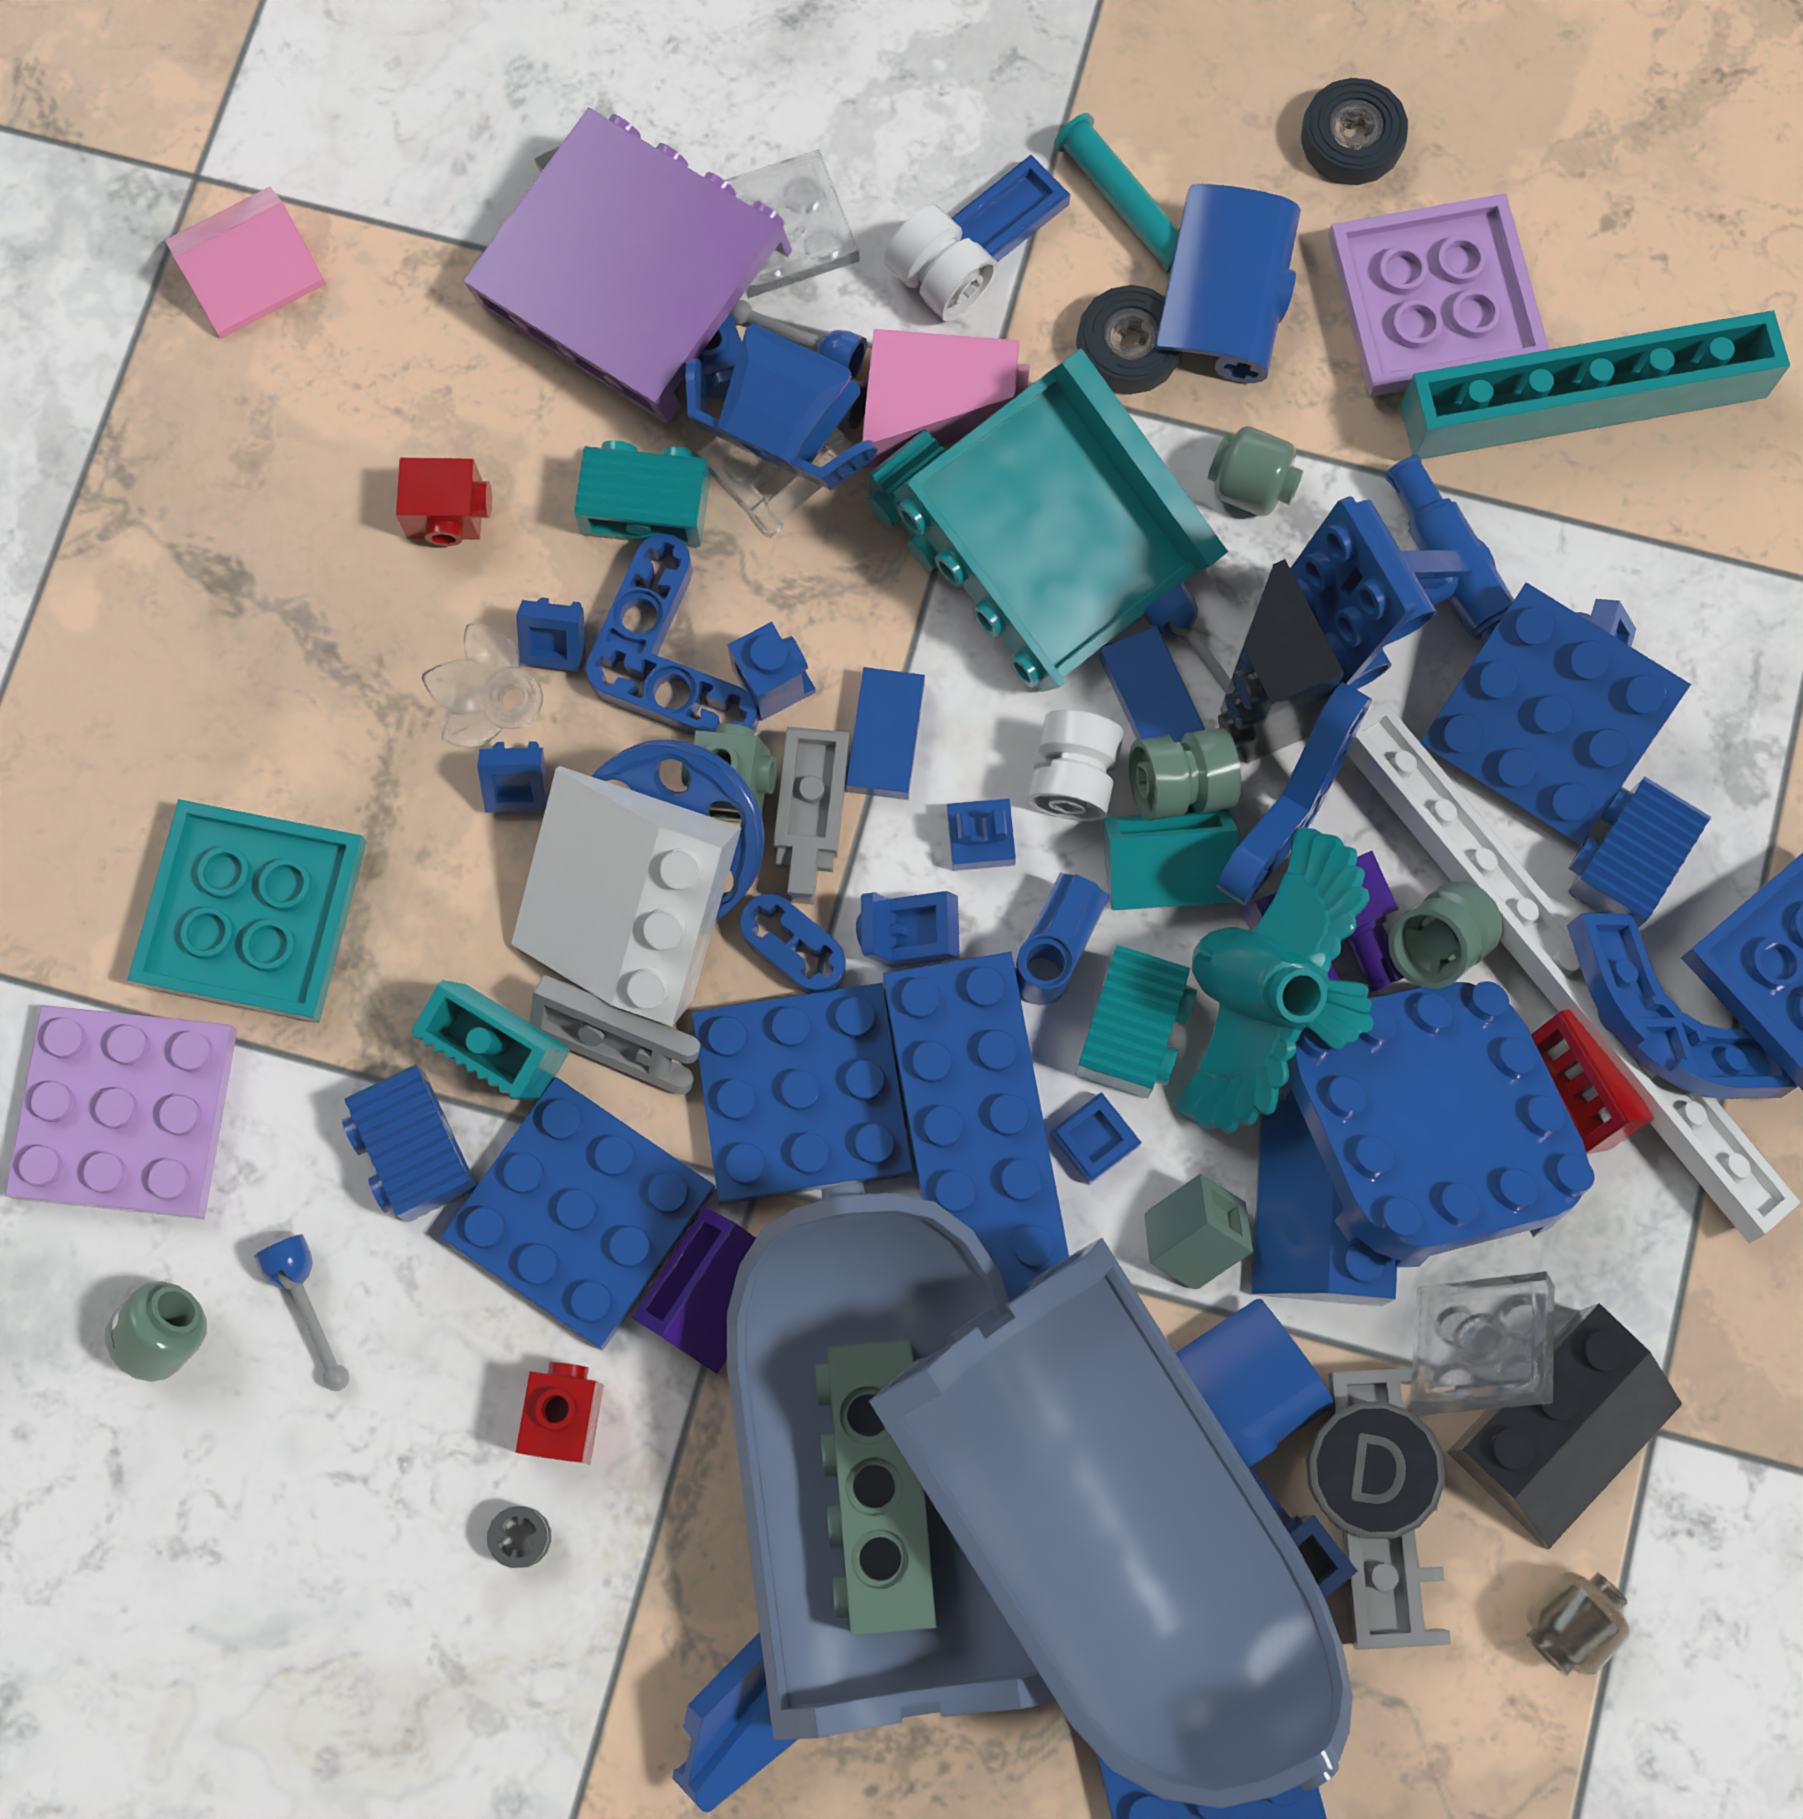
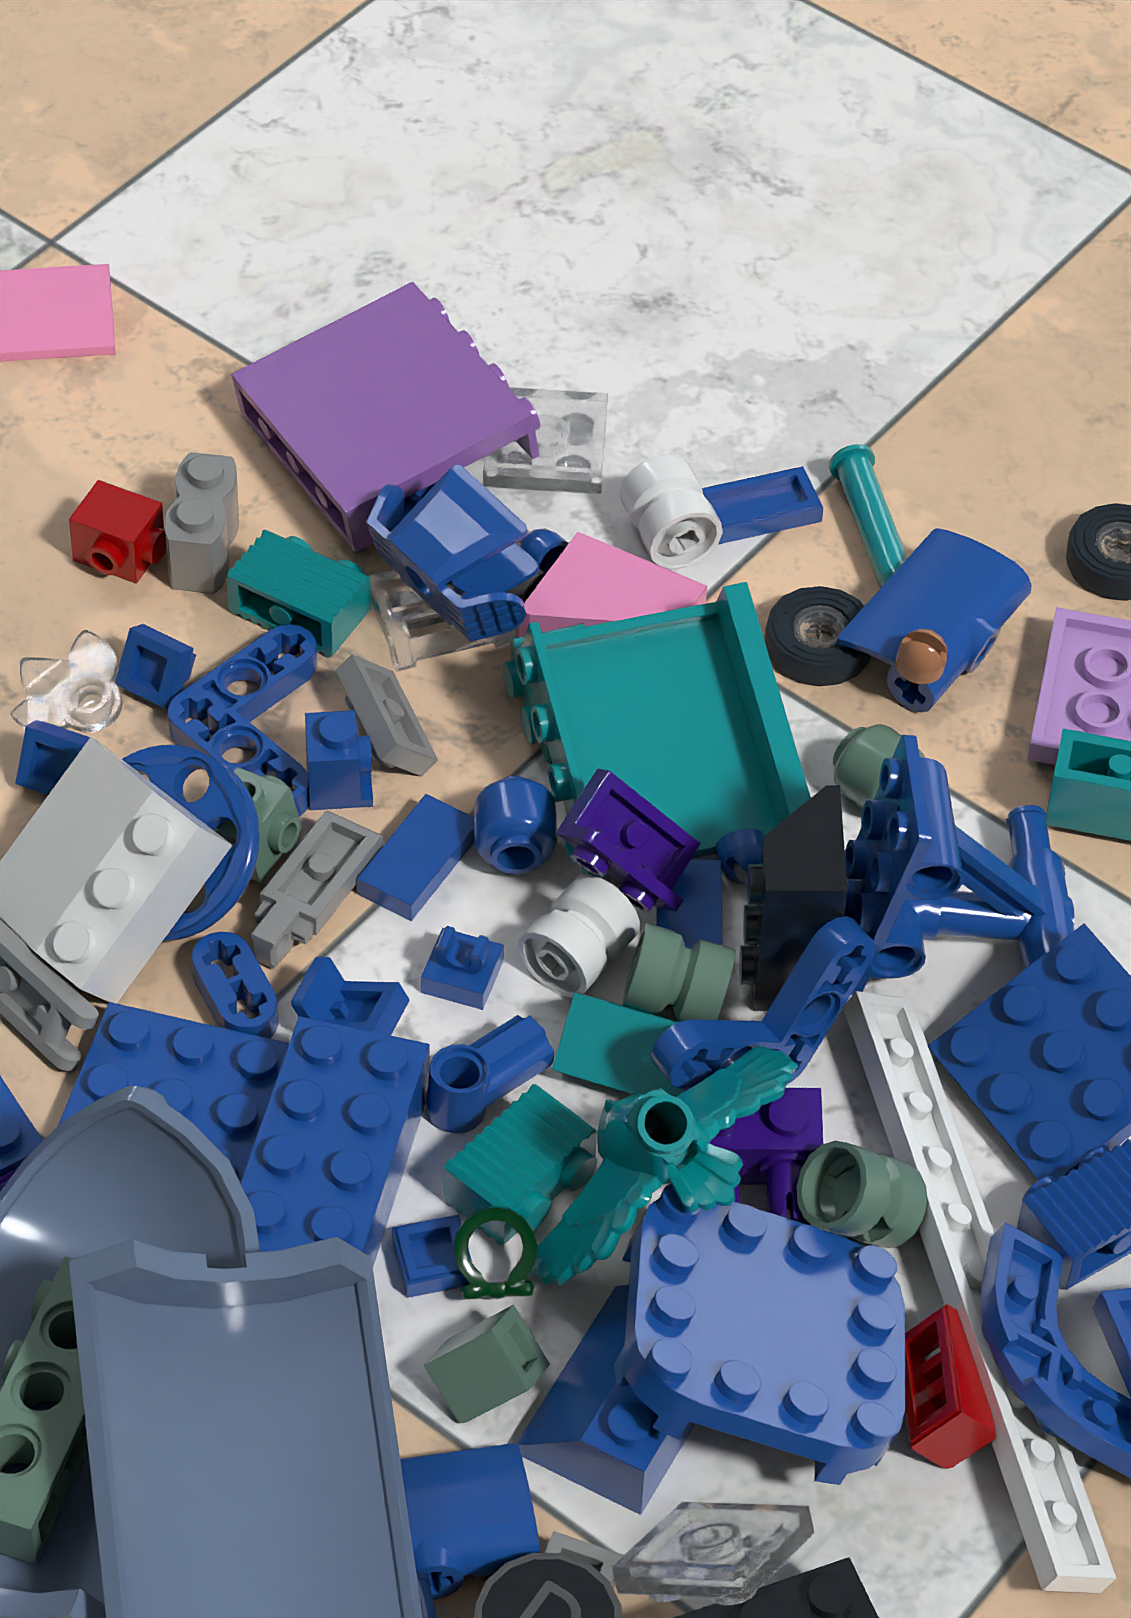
camera: 20 degrees right, 25 degrees down
none -> light grey brick [164,452,239,594]
none -> light grey plate [335,654,438,776]
none -> dark green piece [453,1205,538,1300]
none -> blue head [473,776,558,874]
none -> dark purple bracket [556,768,701,913]
none -> nougat hinge [895,628,948,684]

